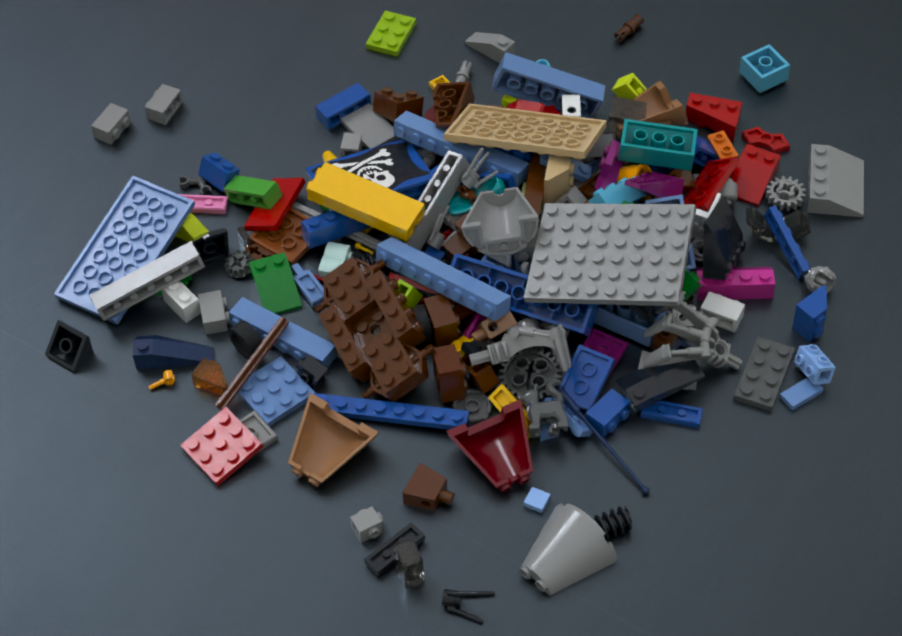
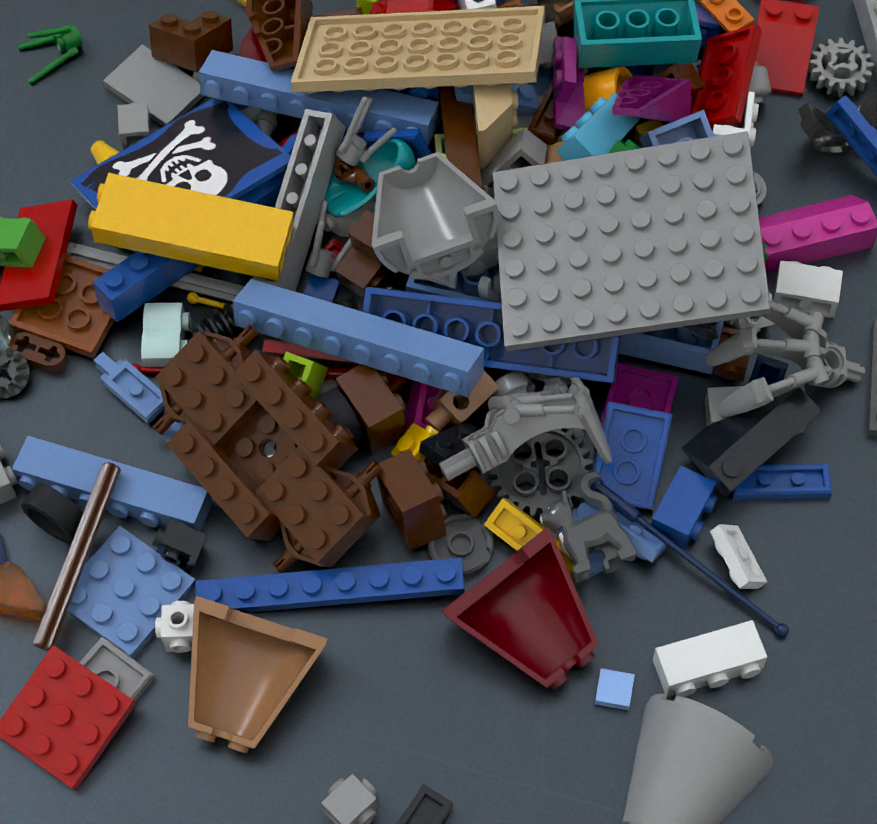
camera: 15 degrees left, 10 degrees up
green slope [249,252,302,315] -> none
blue brick [315,83,371,130] -> none
reddish brown torso [402,463,455,511] -> none
black piece [593,505,632,539] -> none
black slope [703,197,746,280] -> none
none -> green plant [18,24,83,84]
none -> white brick [155,601,194,653]
none -> white brick [653,620,767,697]
none -> white plate [710,524,767,589]

